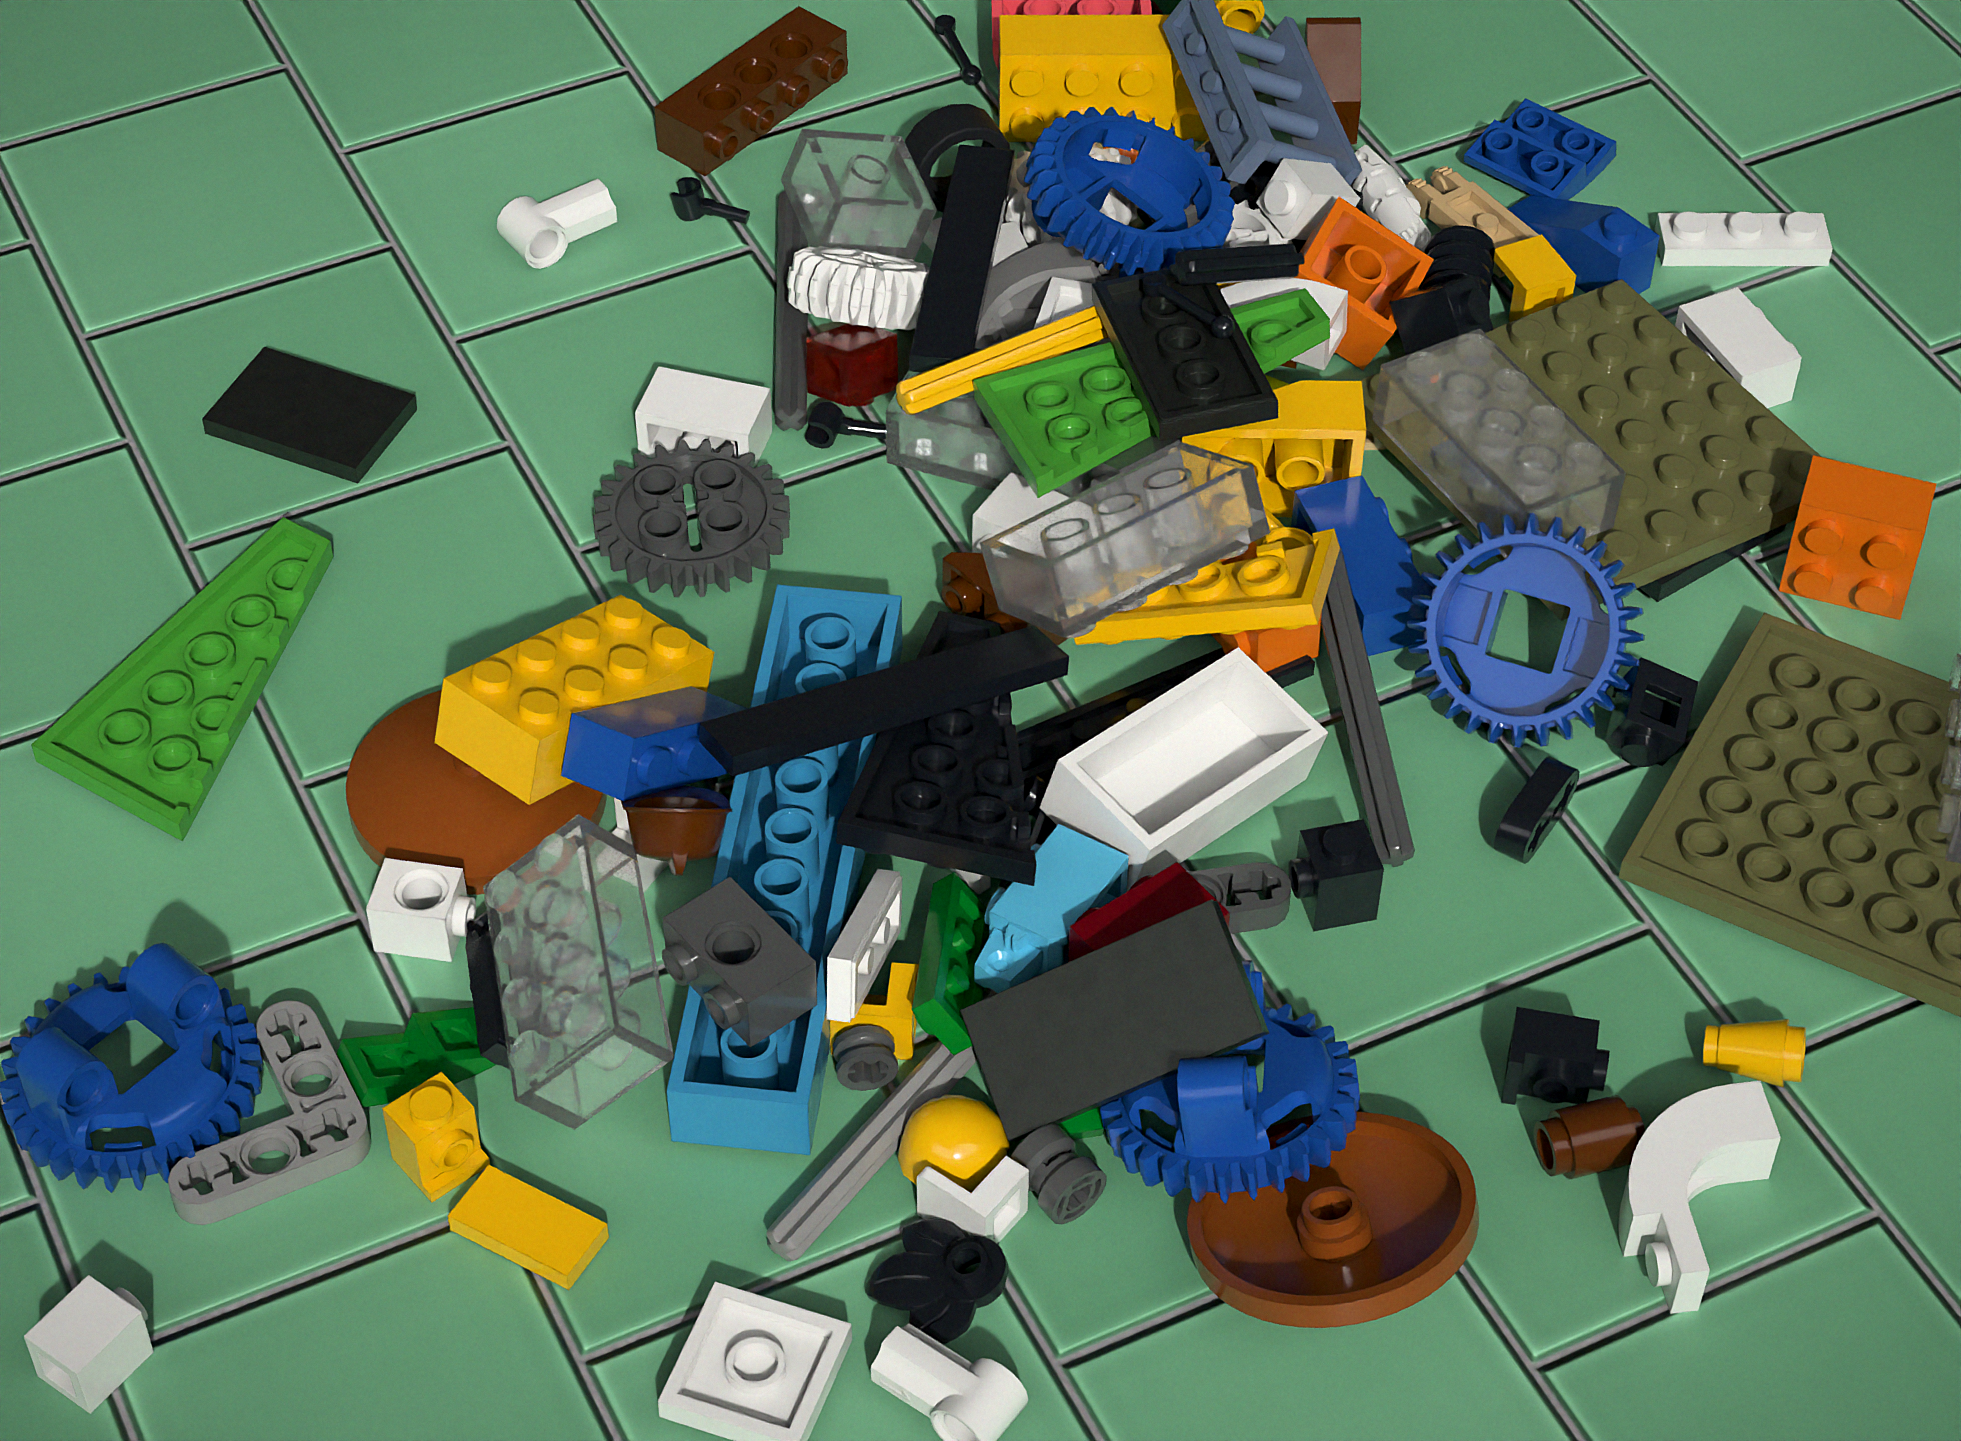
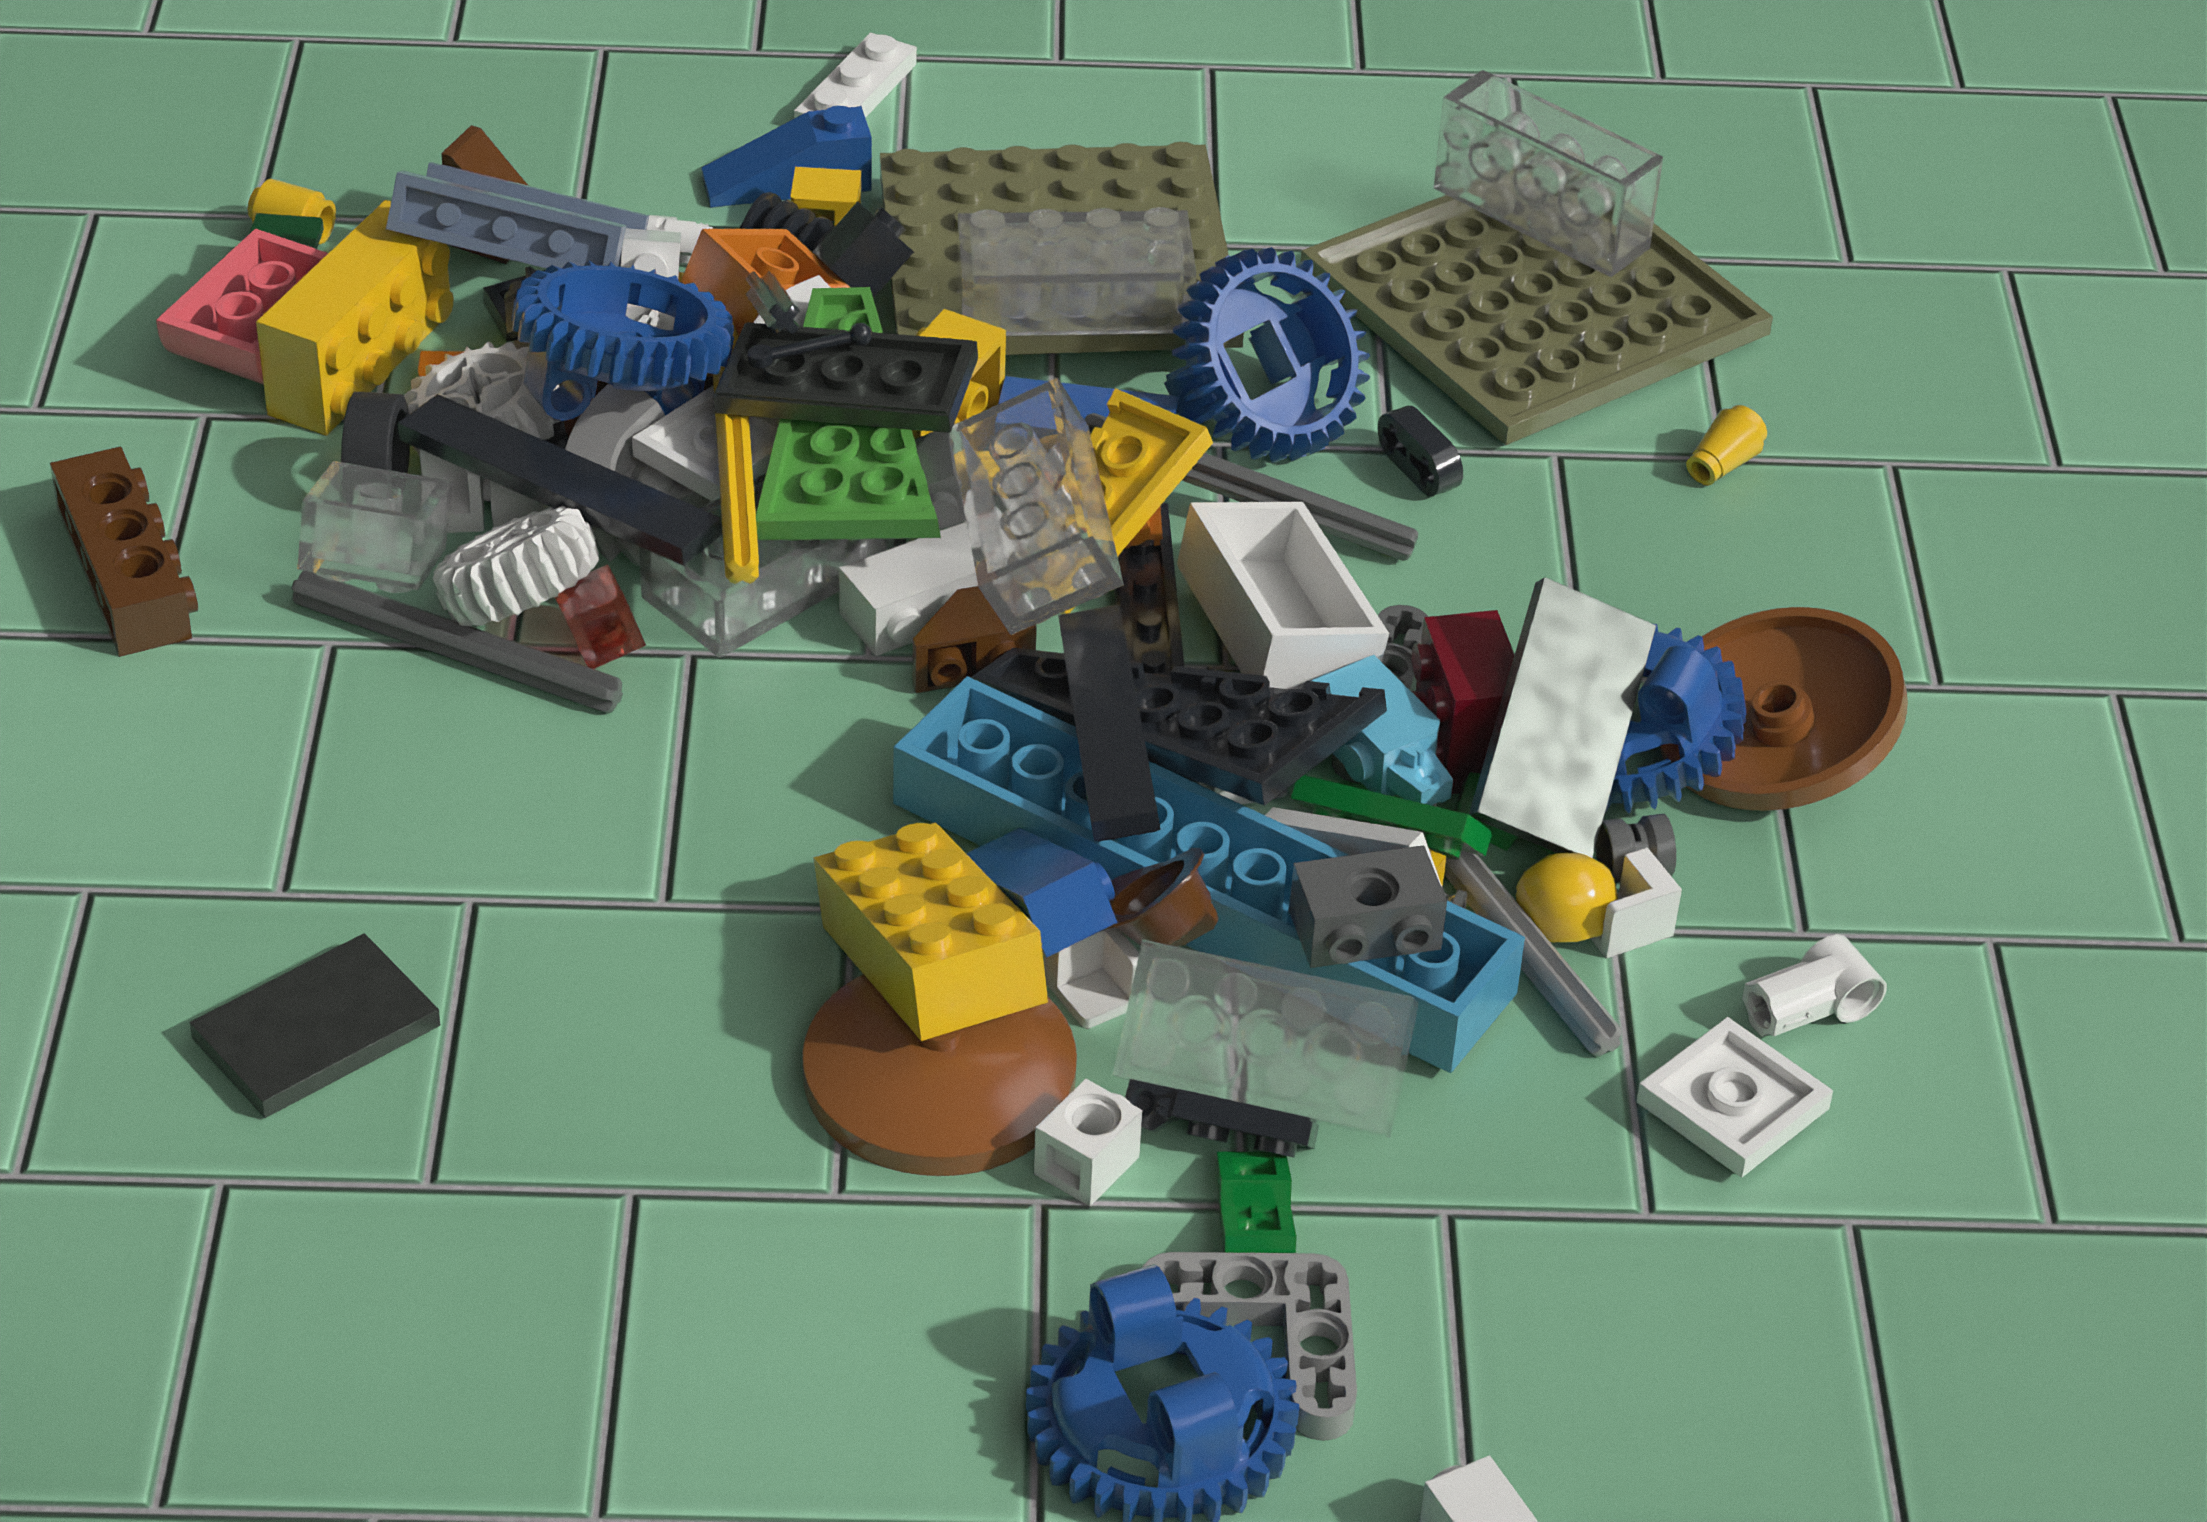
camera: 65 degrees left, 5 degrees down
bright green wing [31,517,333,841] -> none
yellow brick [382,1071,490,1202] -> none
yellow tile [448,1165,609,1290] -> none
white piece [497,179,617,269] -> none
dark grey gear [593,440,790,597] -> none
white brick [635,366,772,466] -> none
black hand [670,177,750,224] -> none
black hand [805,402,891,449] -> none
black plate [865,1219,1008,1345] -> none
black hinge [935,15,982,85] -> none
black brick [1288,819,1384,932] -> none
tan hinge [1405,166,1539,278] -> none
blue slope [1464,98,1617,200] -> none
black brick [1501,1007,1610,1105] -> none
reddish brown brick [1534,1095,1645,1179] -> none
black brick [1605,657,1698,767] -> none
white arch [1618,1081,1781,1314] -> none
white brick [1675,287,1802,408] -> none
orange brick [1778,455,1937,620] -> none

